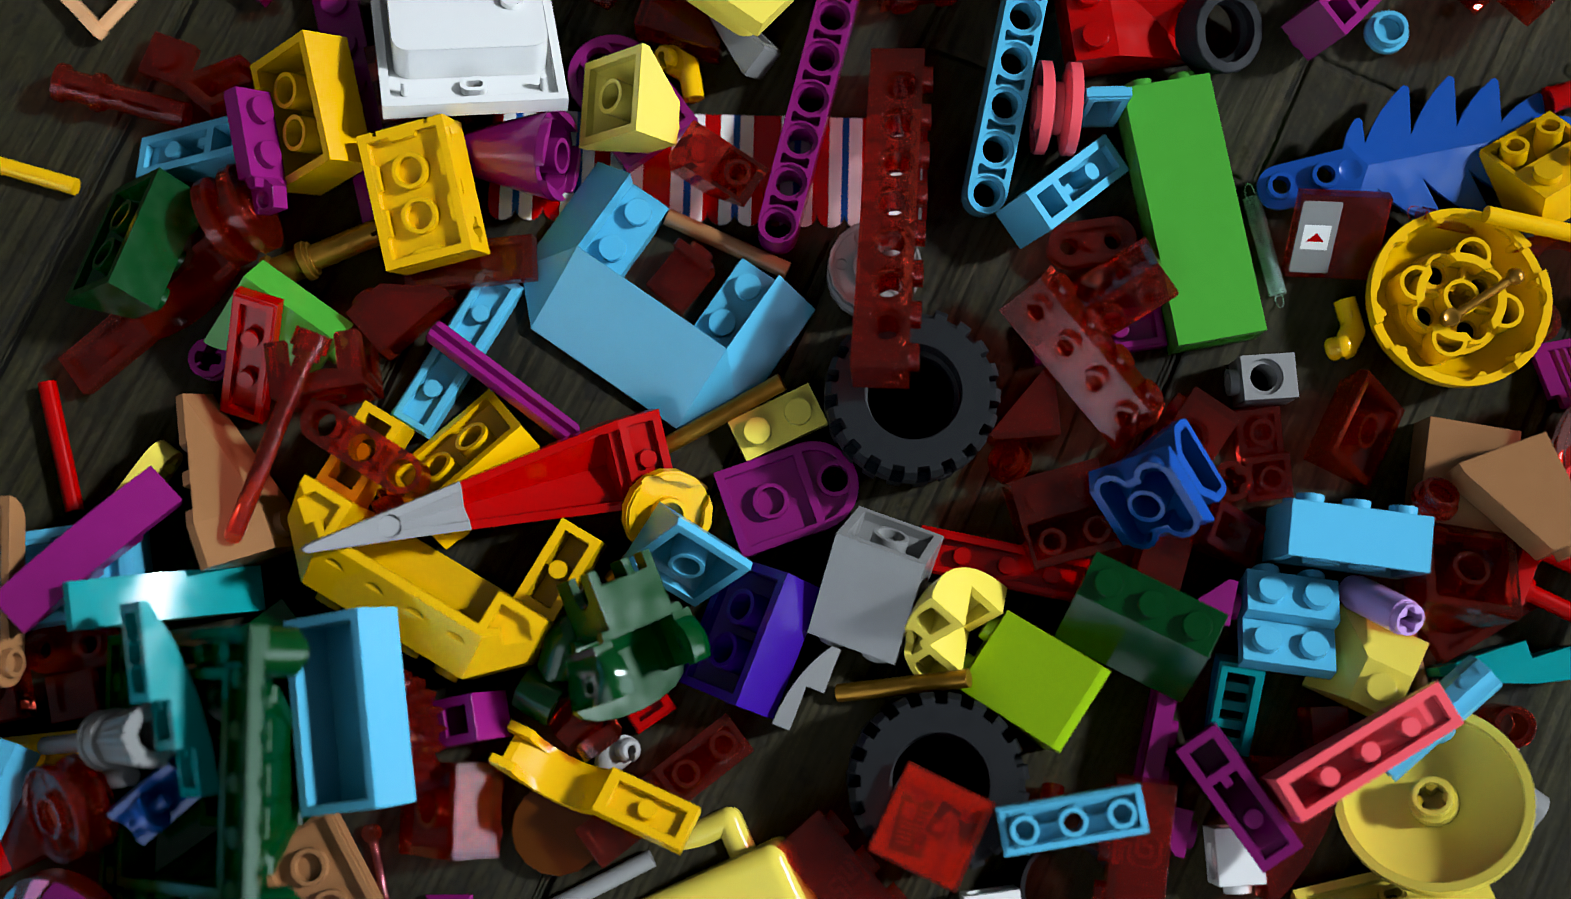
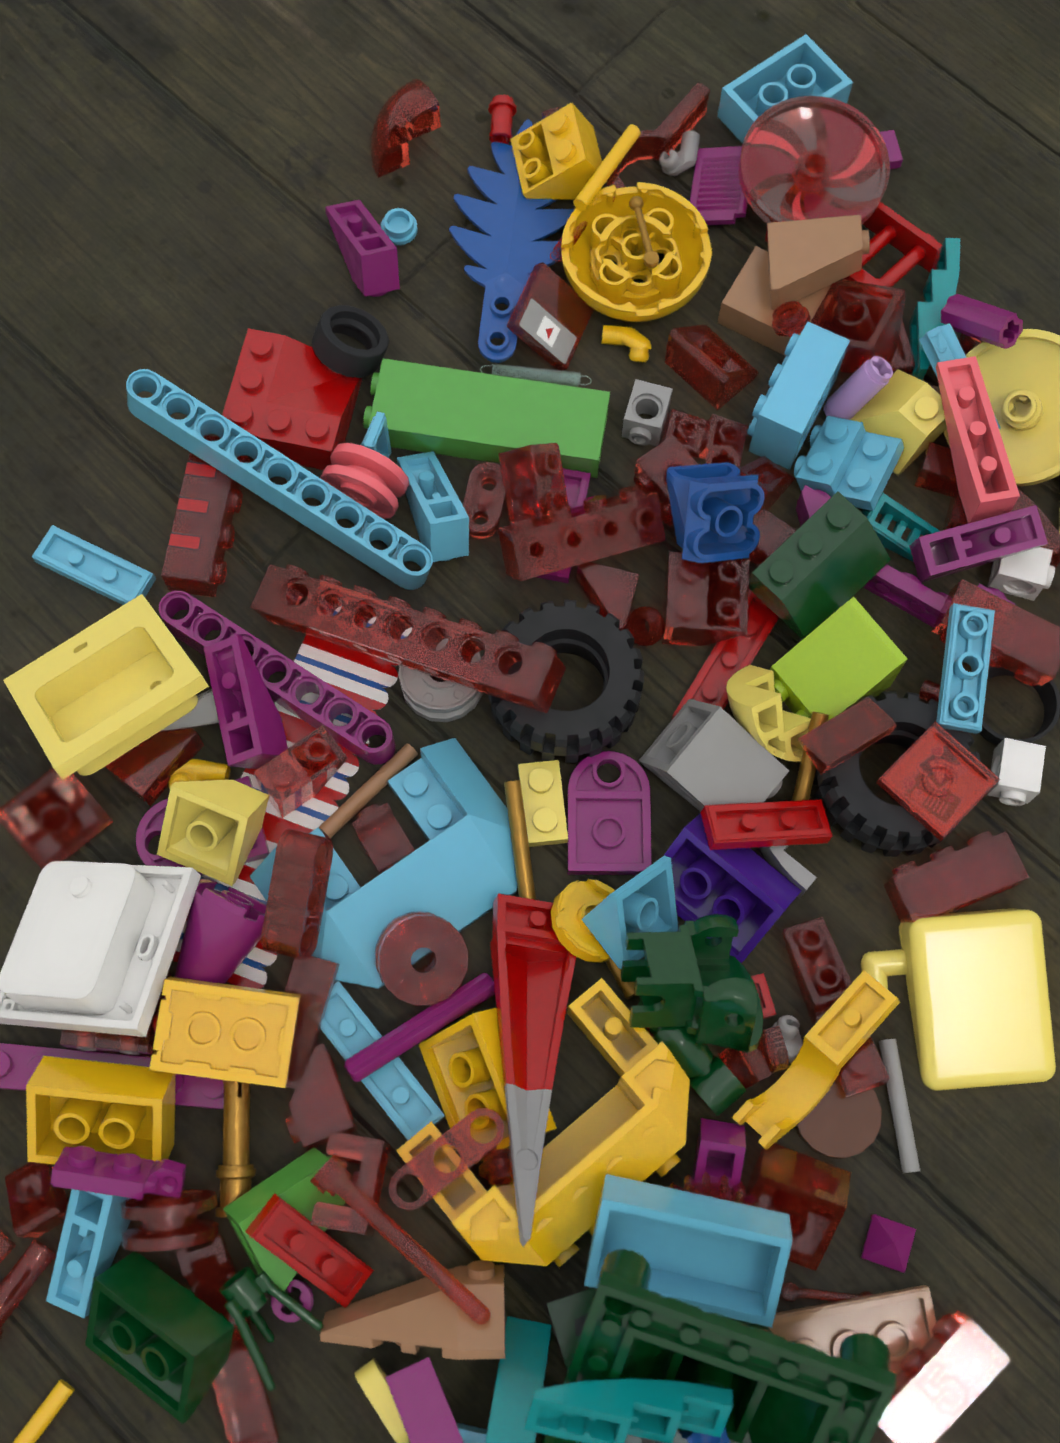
camera: 70 degrees left, 10 degrees down
none -> magenta slope [203,635,290,769]
none -> dark green plant [219,1266,323,1391]
none -> clear red beam [261,829,333,961]
none -> clear red wheel [375,912,468,1005]
none -> red tile [700,799,833,850]
none -> clear red slope [798,697,896,775]
none -> magenta axle [941,294,1023,349]

